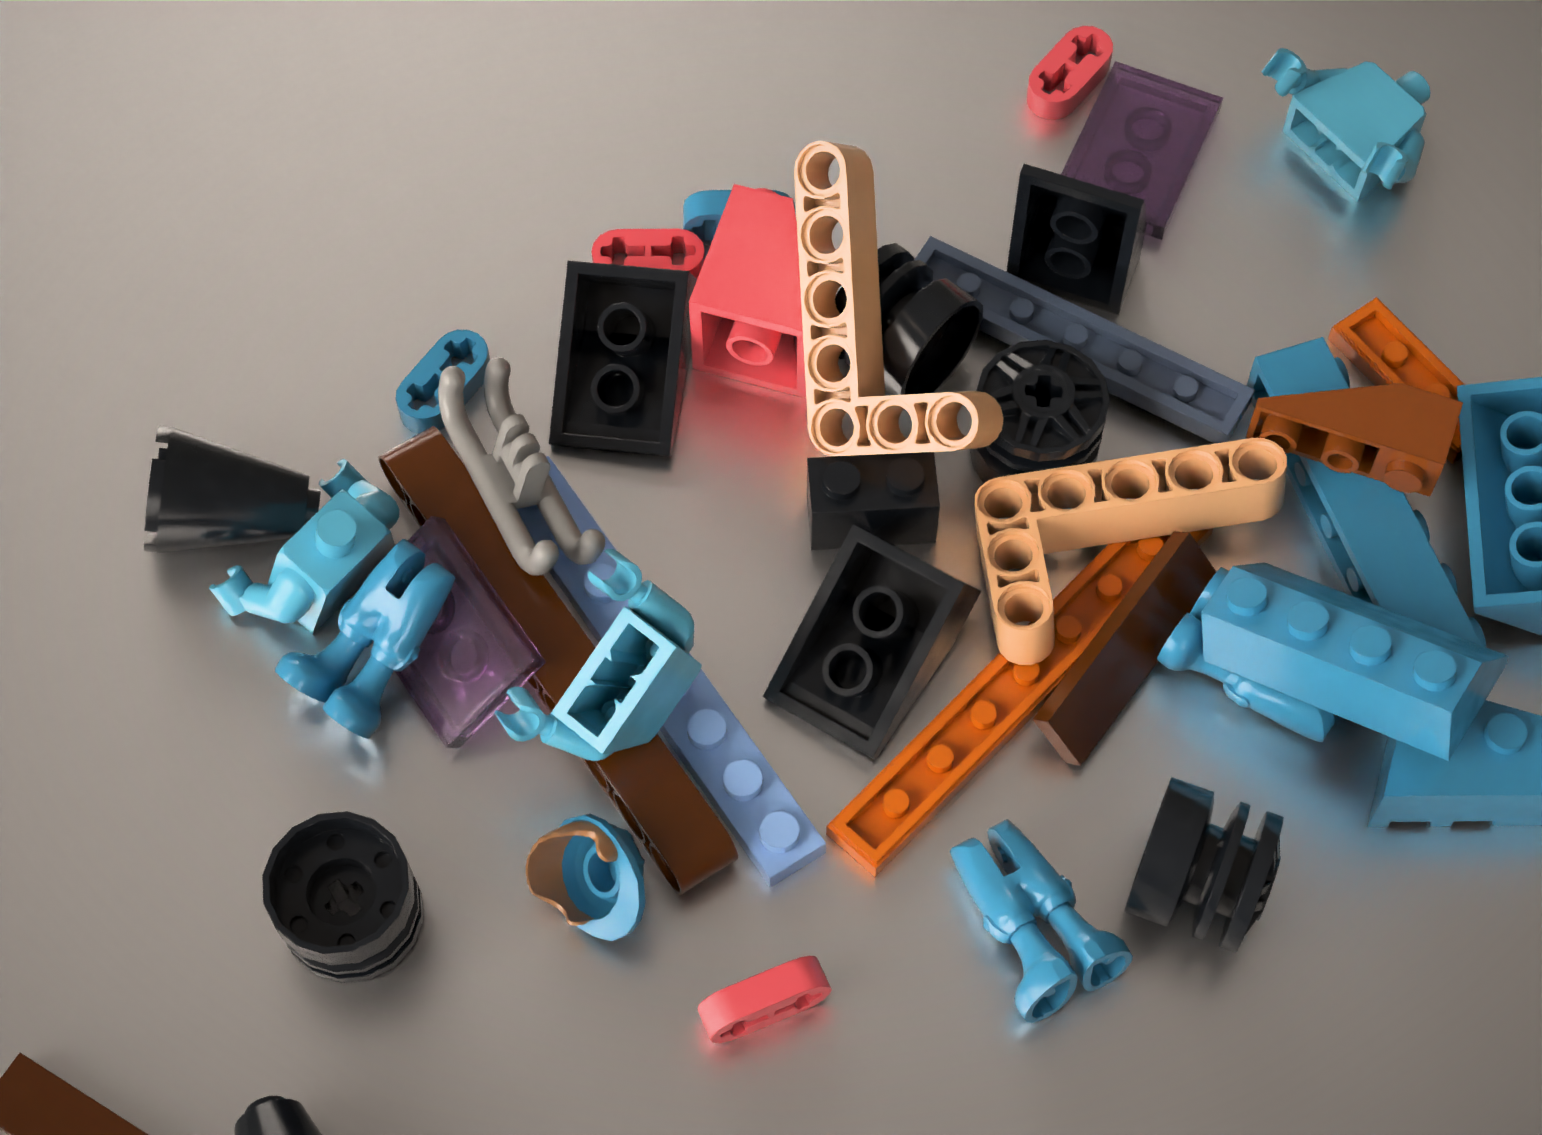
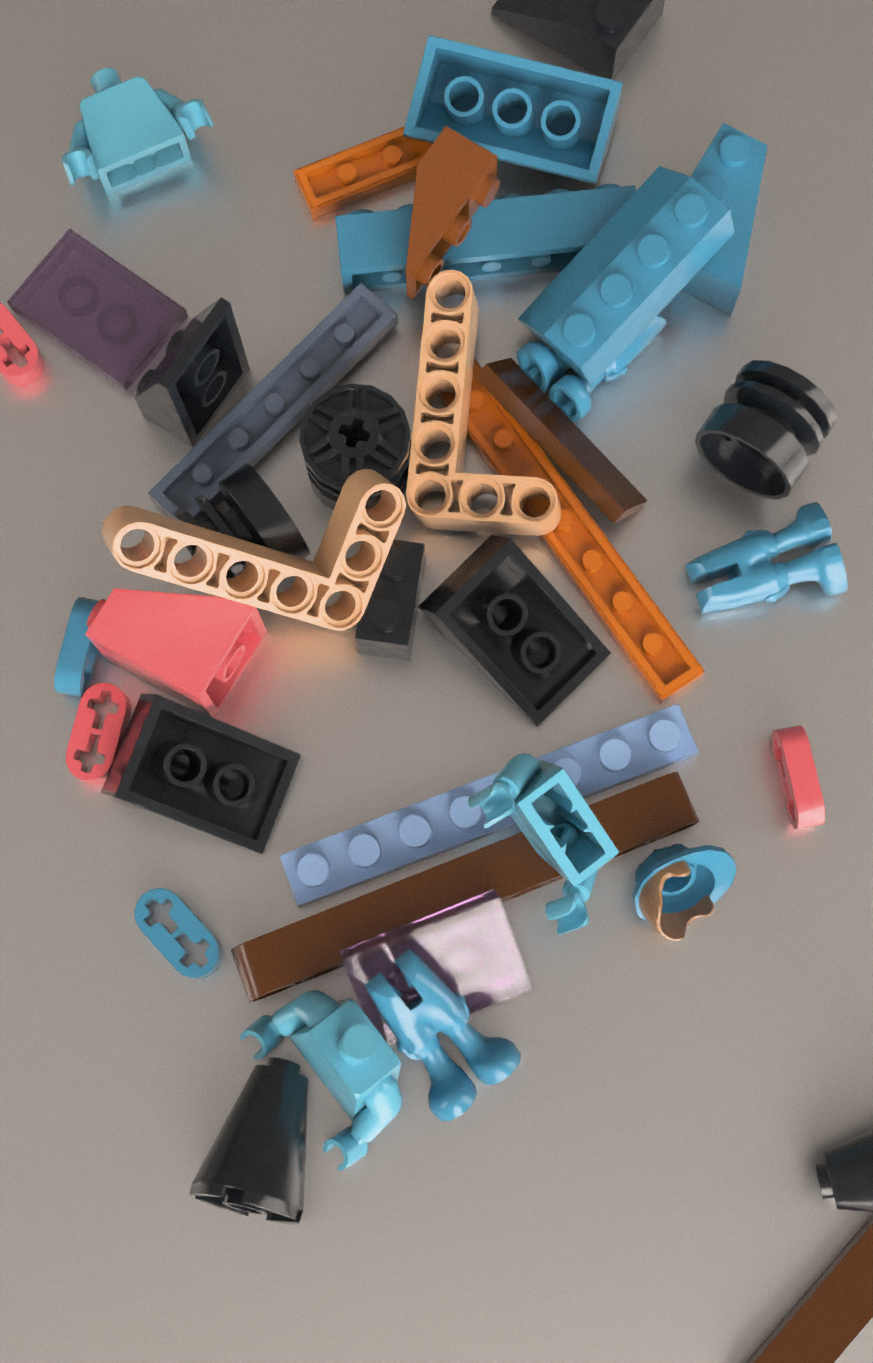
camera: 75 degrees left, 15 degrees up
black wheel [262,811,423,983] -> none
light grey piece [438,357,605,576] -> none

